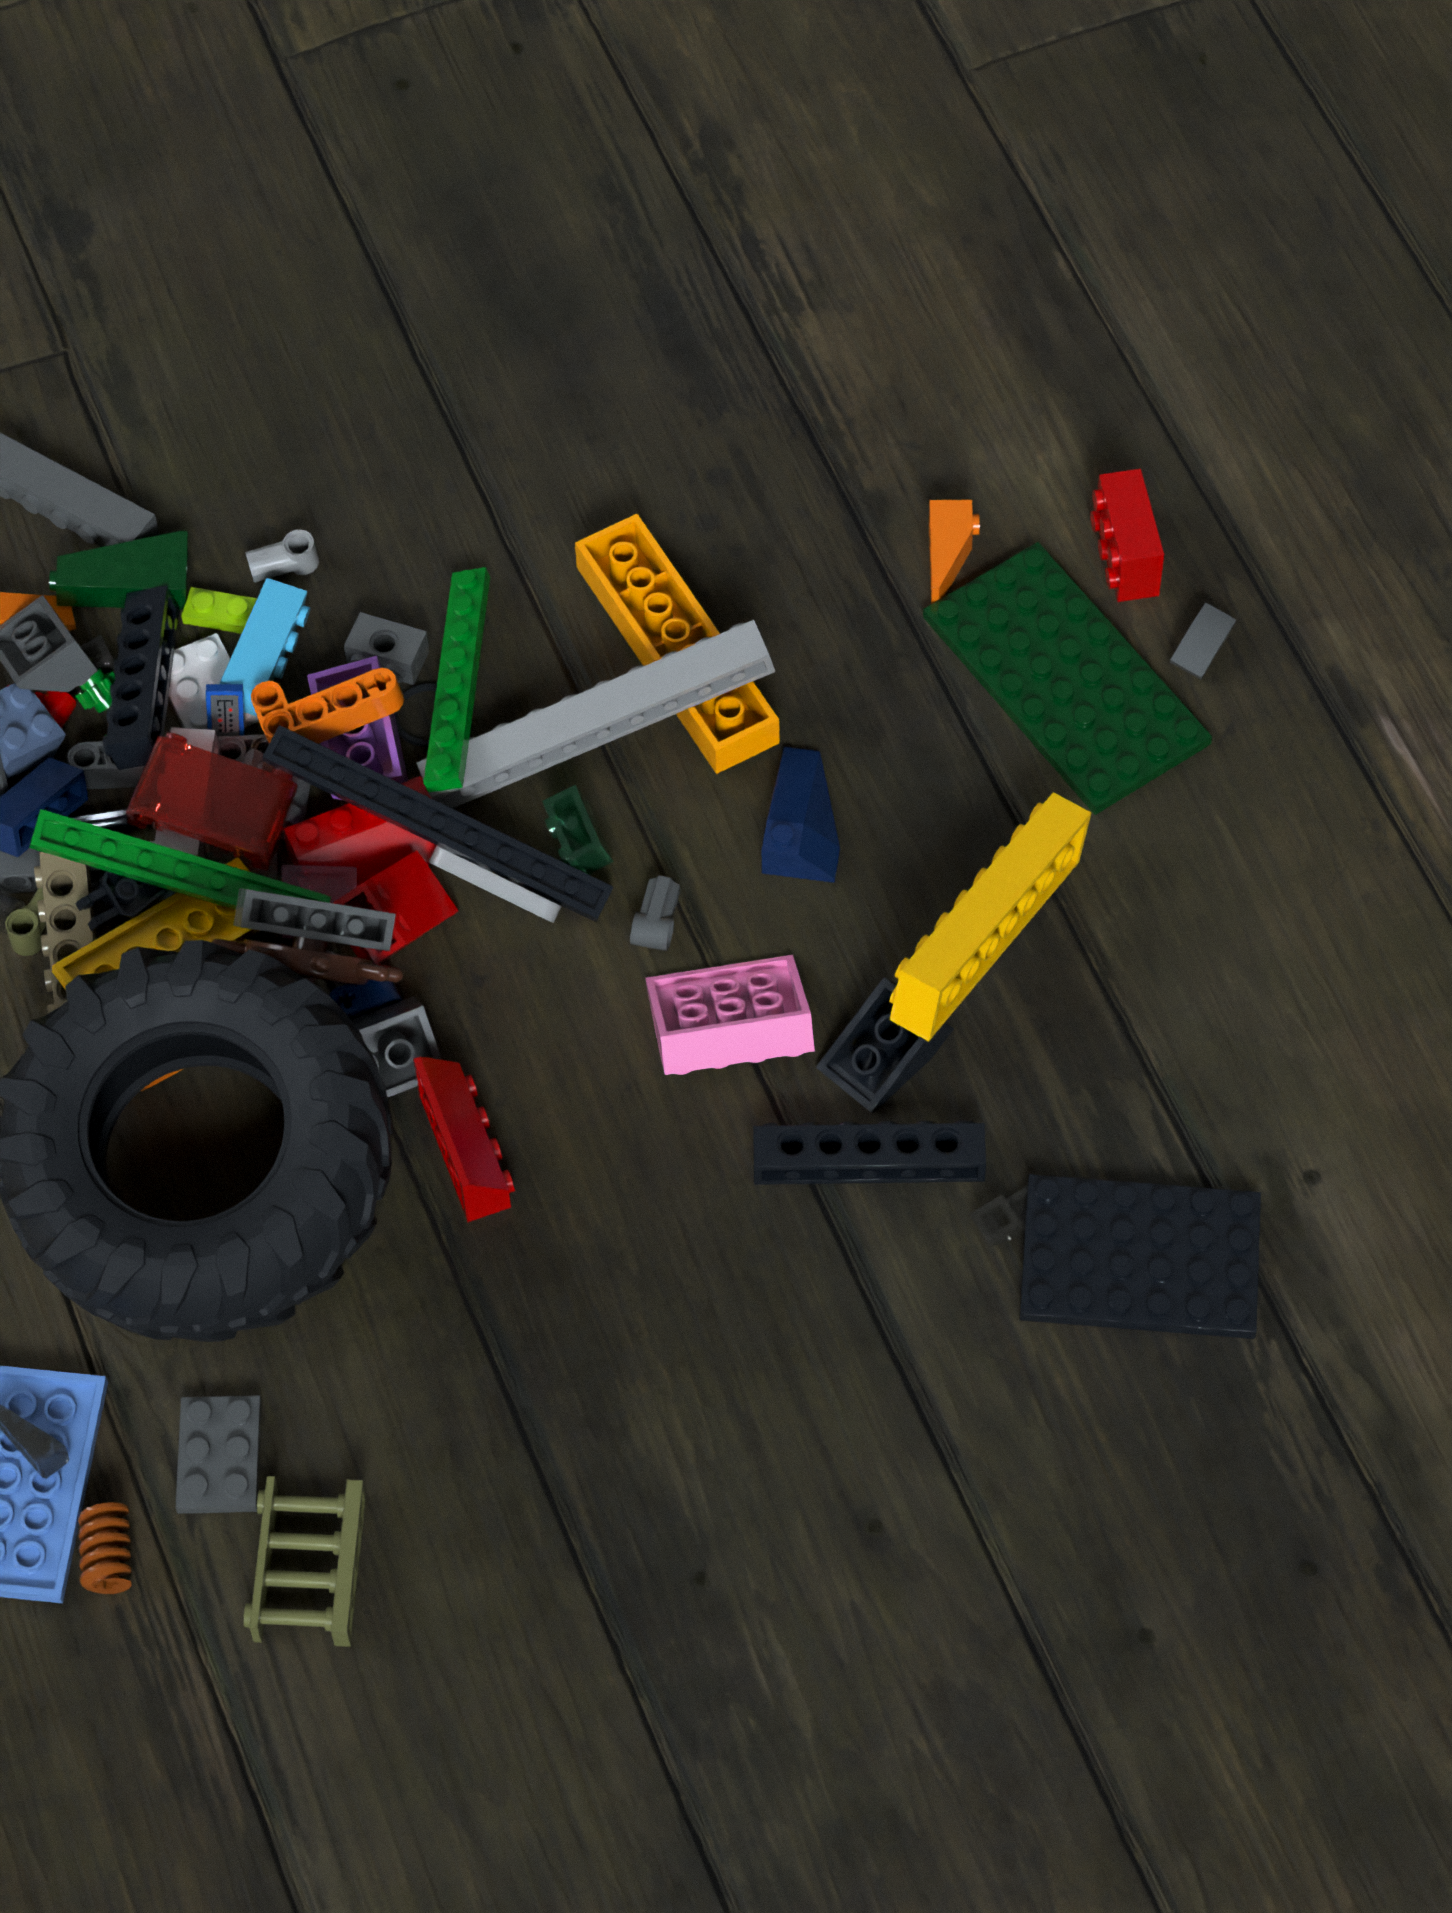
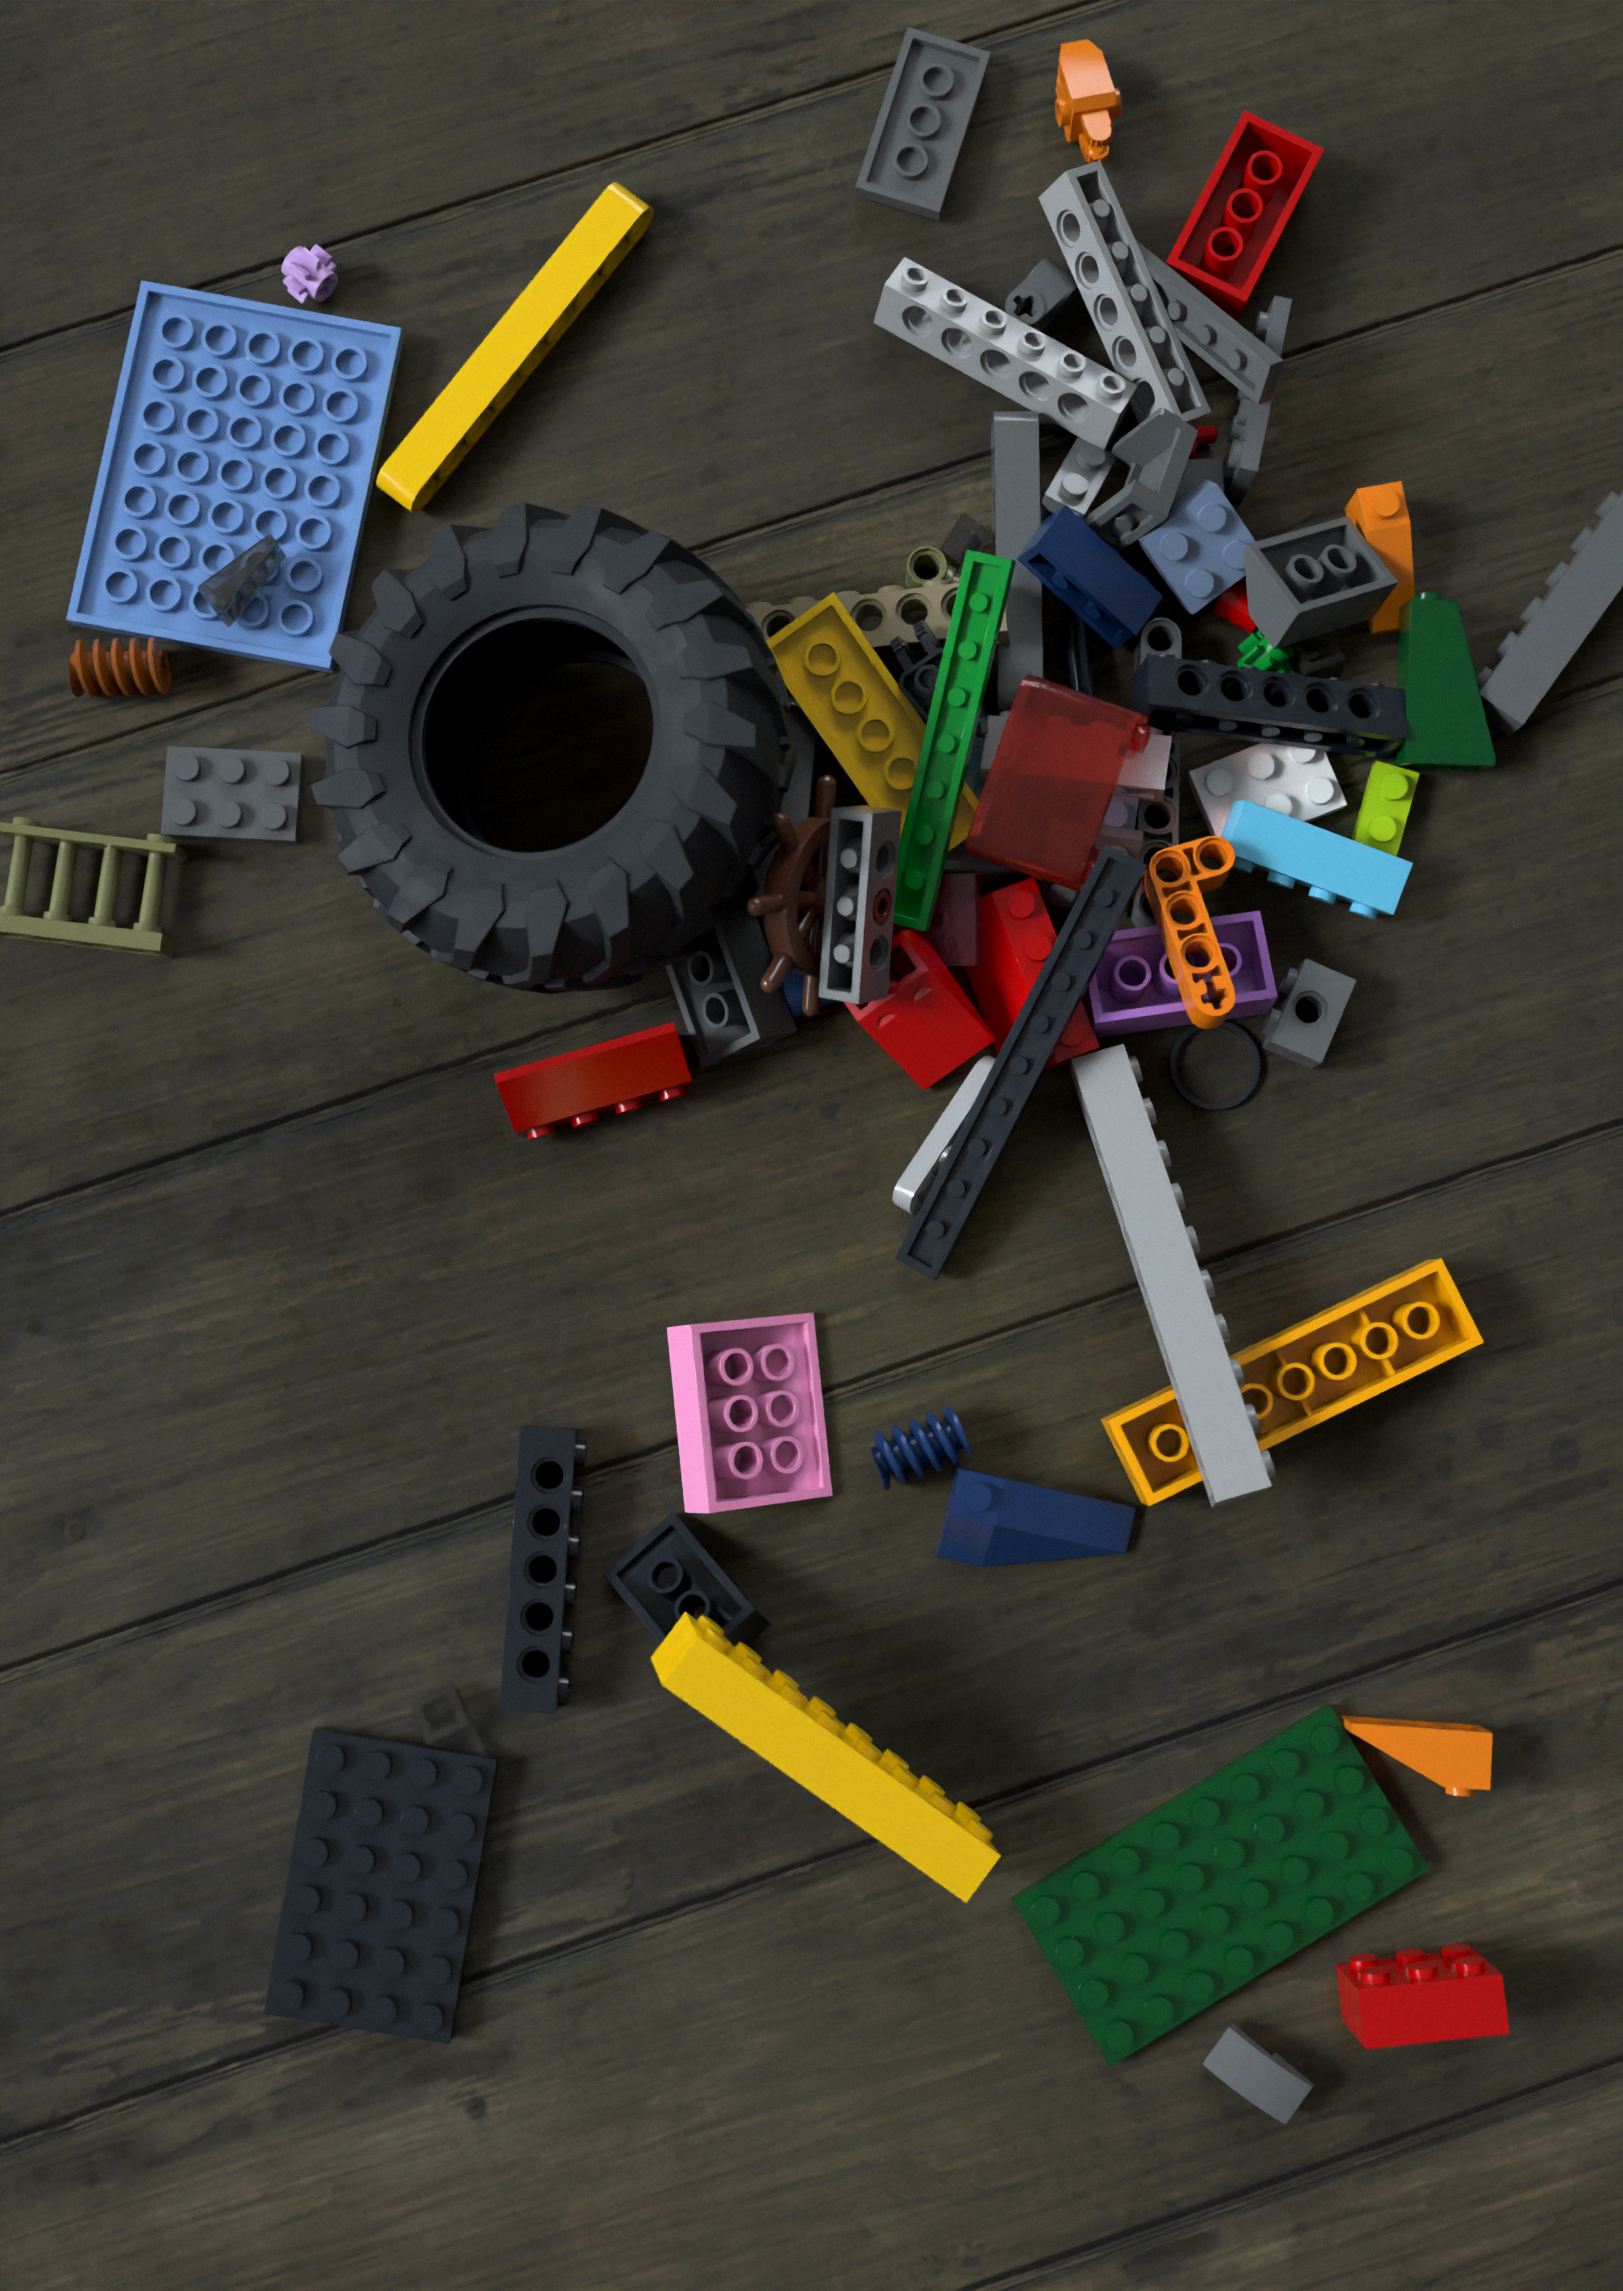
camera: 90 degrees right, 25 degrees up
tile [206,684,245,737] -> none
light grey piece [245,529,319,583] -> none
green plate [423,567,490,793] -> none
clear green brick [542,785,614,874] -> none
dark grey piece [630,875,680,951] -> none
none -> dark blue piece [869,1406,973,1491]

